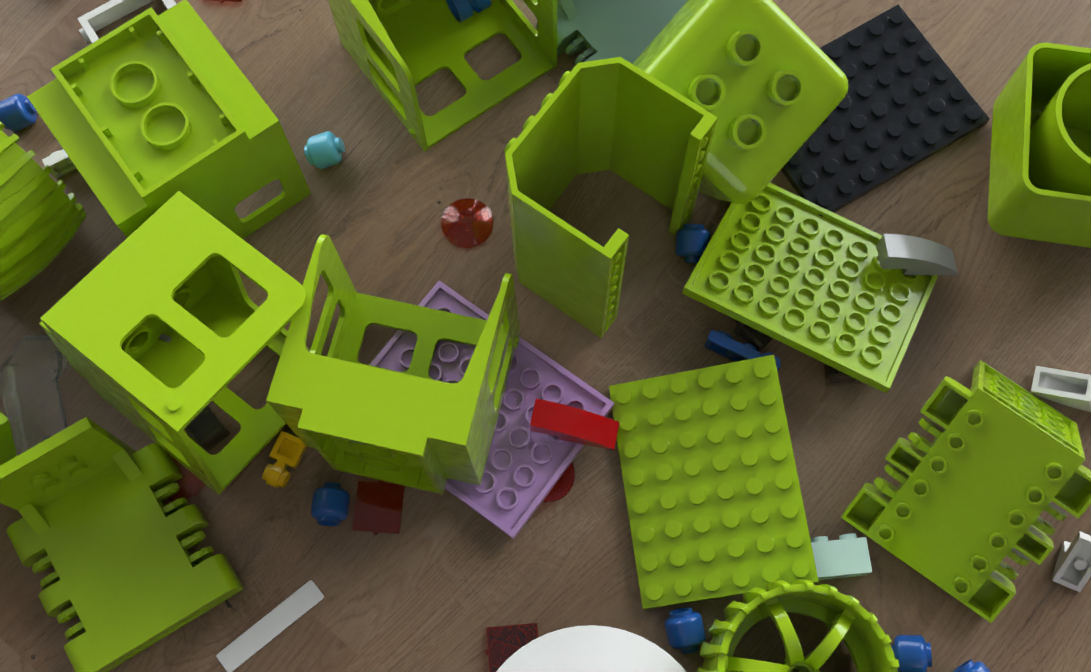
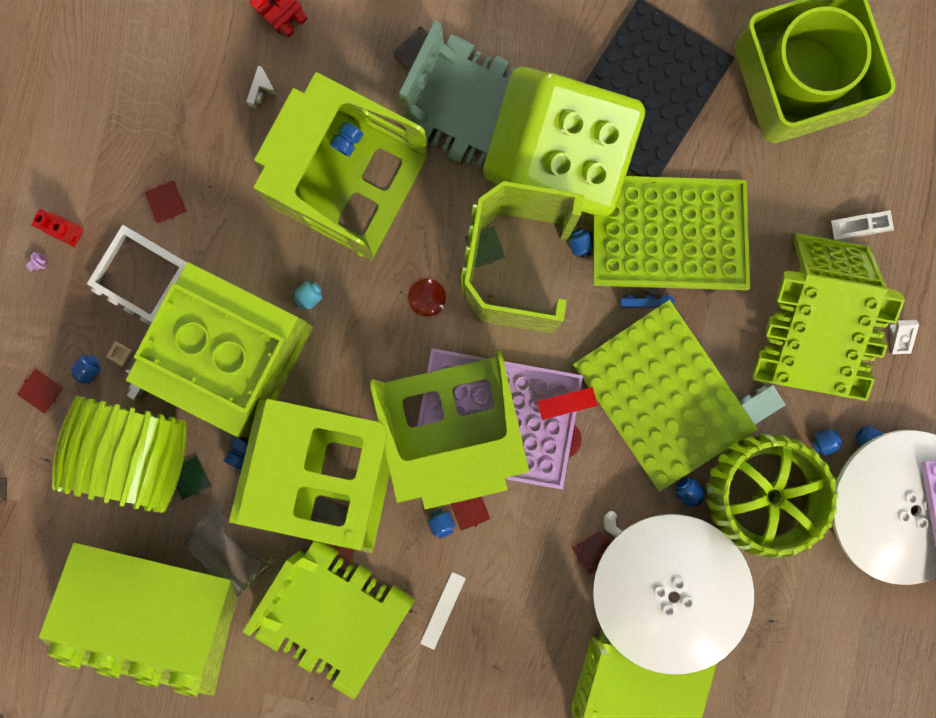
camera: 25 degrees left, 15 degrees up
yellow plate [262,431,307,488] -> none
light grey slope [876,234,958,275] -> none
none -> clear green piece [176,456,211,500]
none -> clear green piece [465,226,505,268]
none -> white arm [604,511,622,538]

